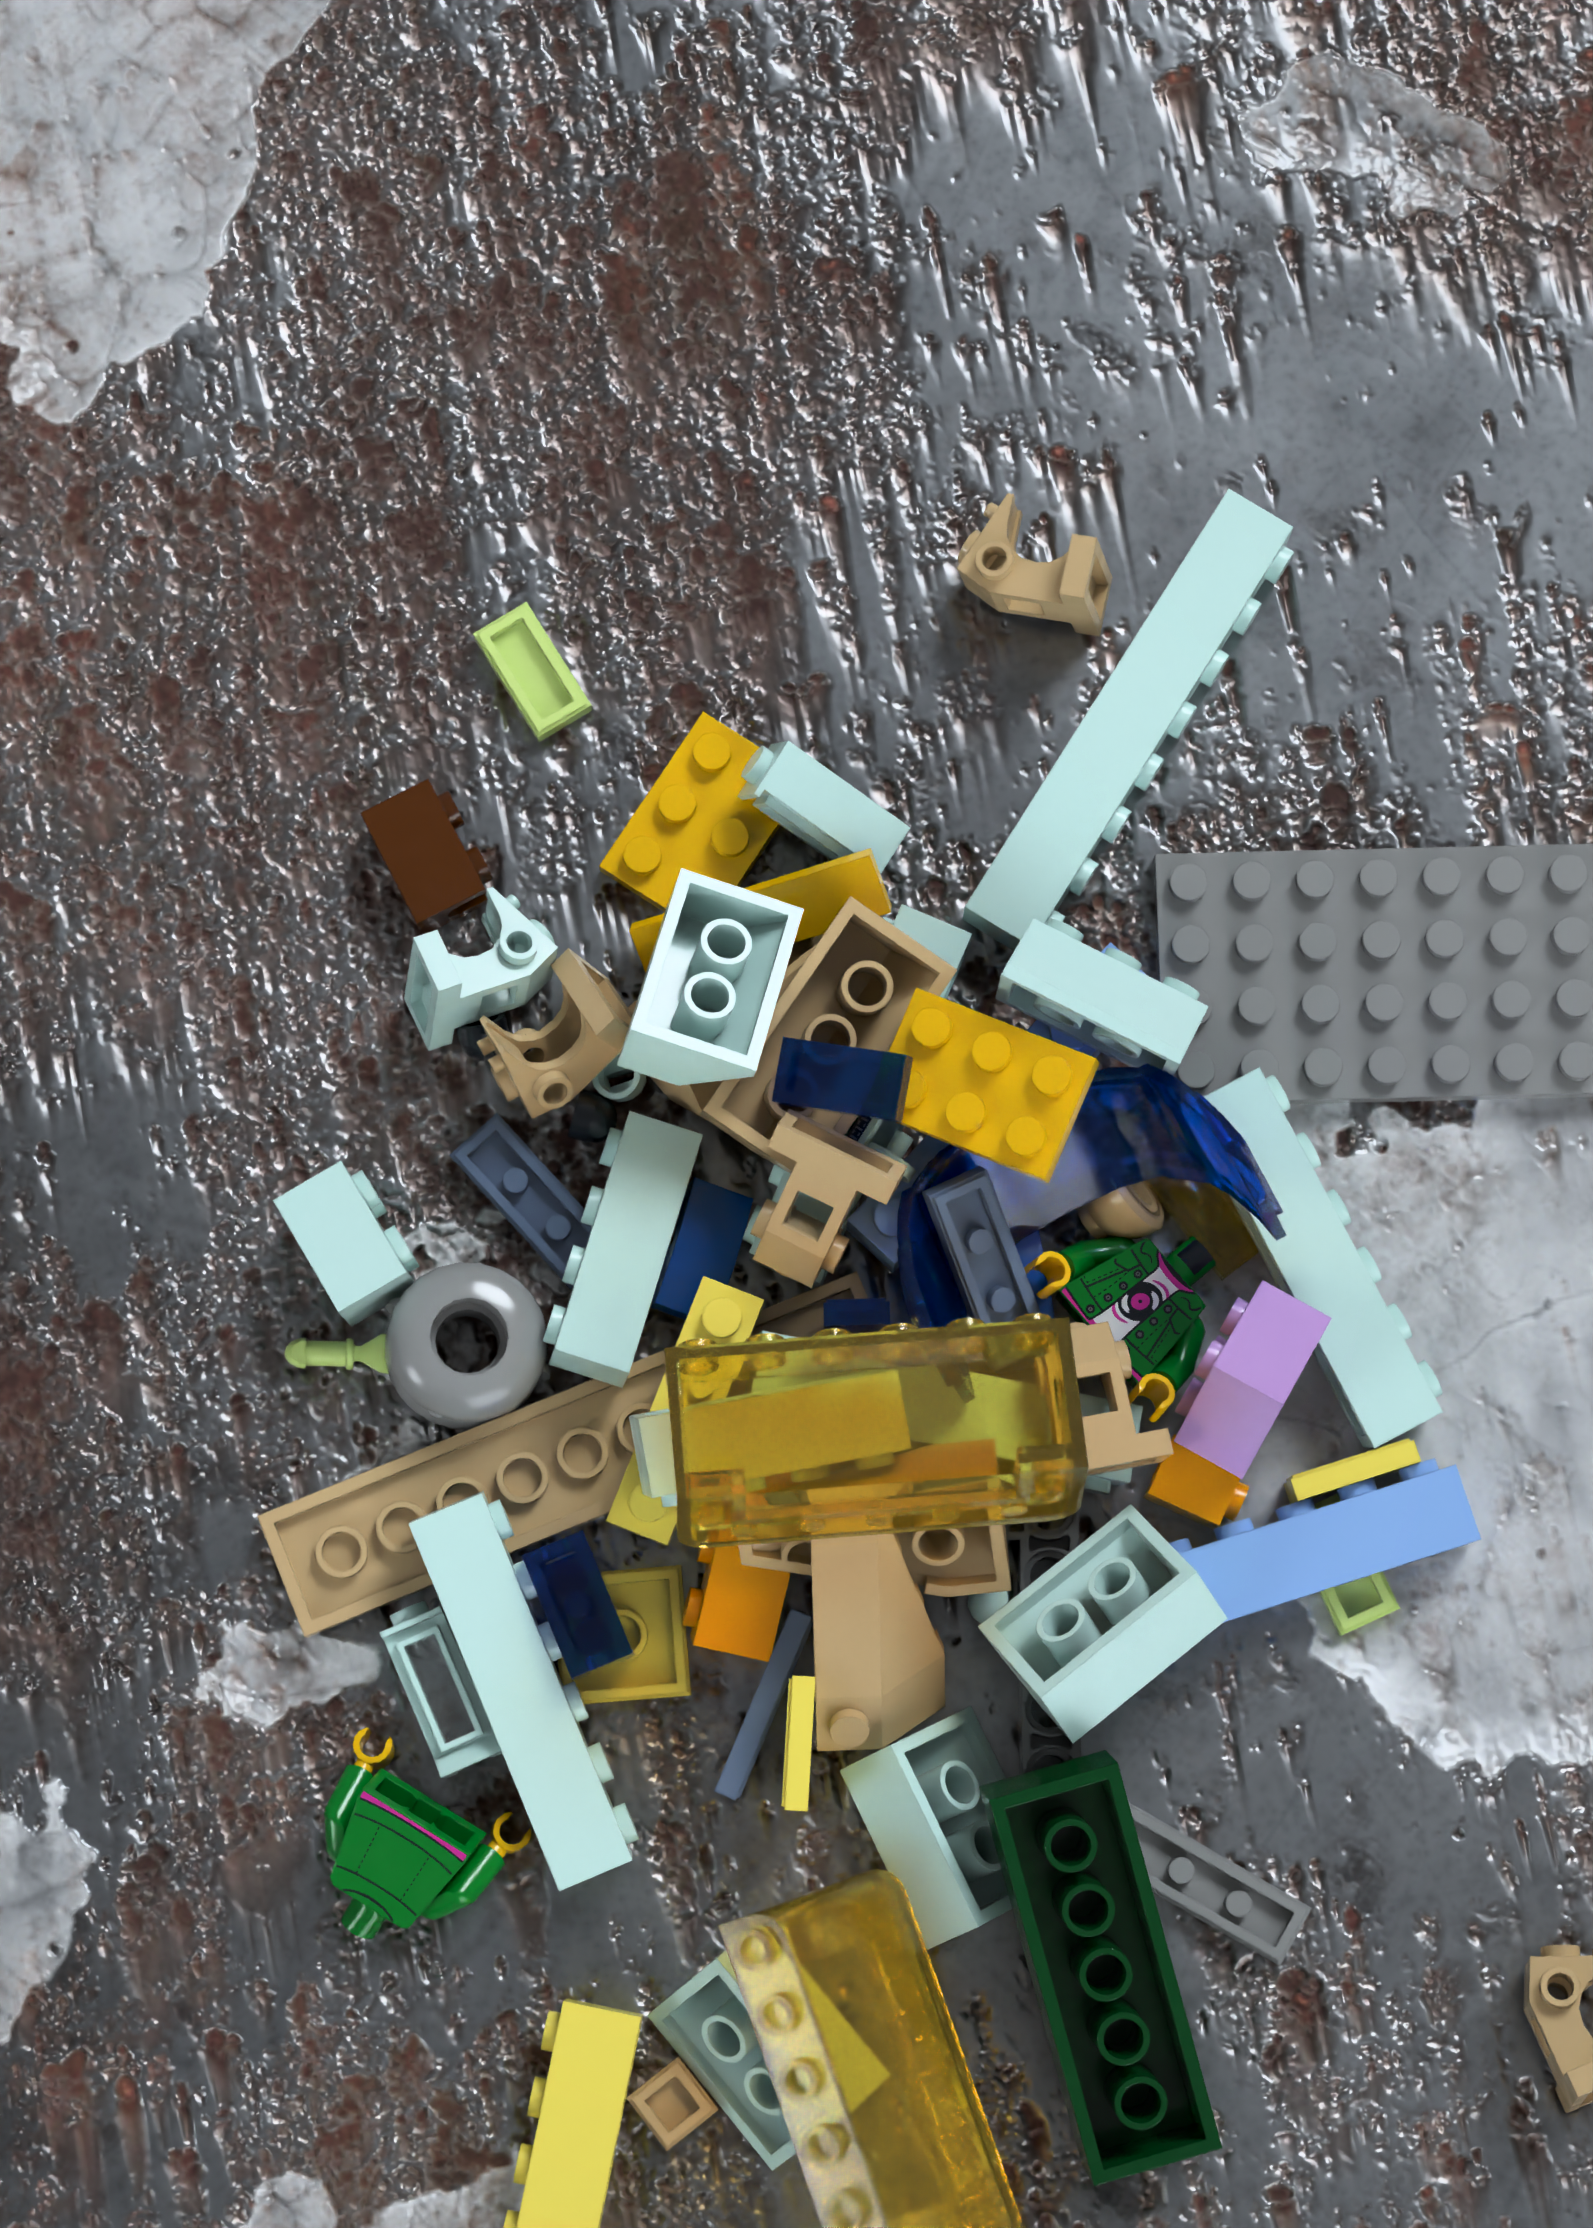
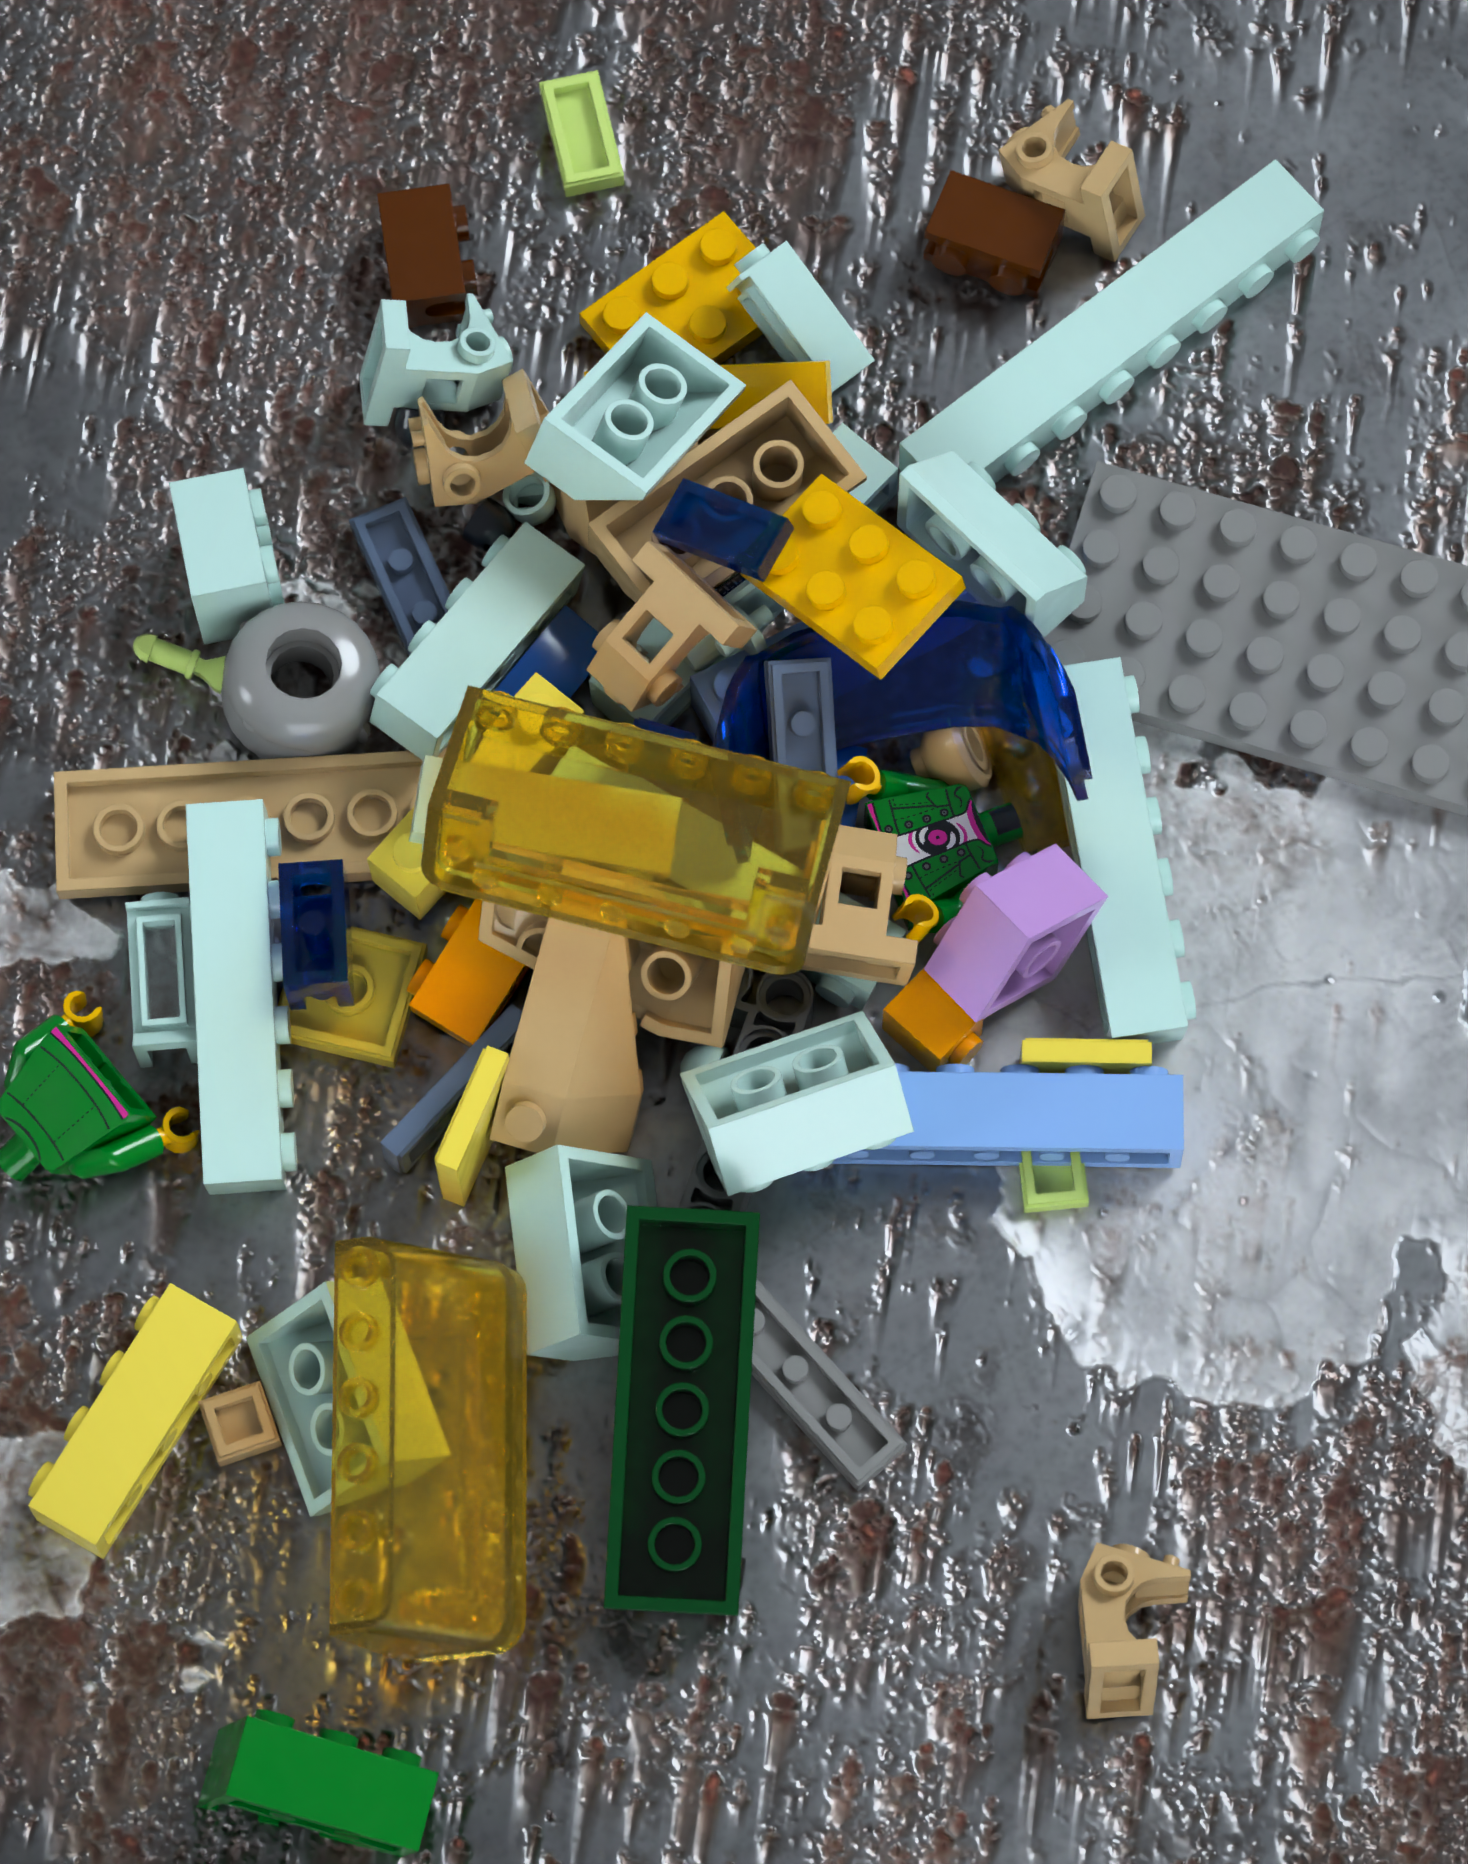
camera: 20 degrees right, 10 degrees down
none -> reddish brown brick [923,170,1065,299]

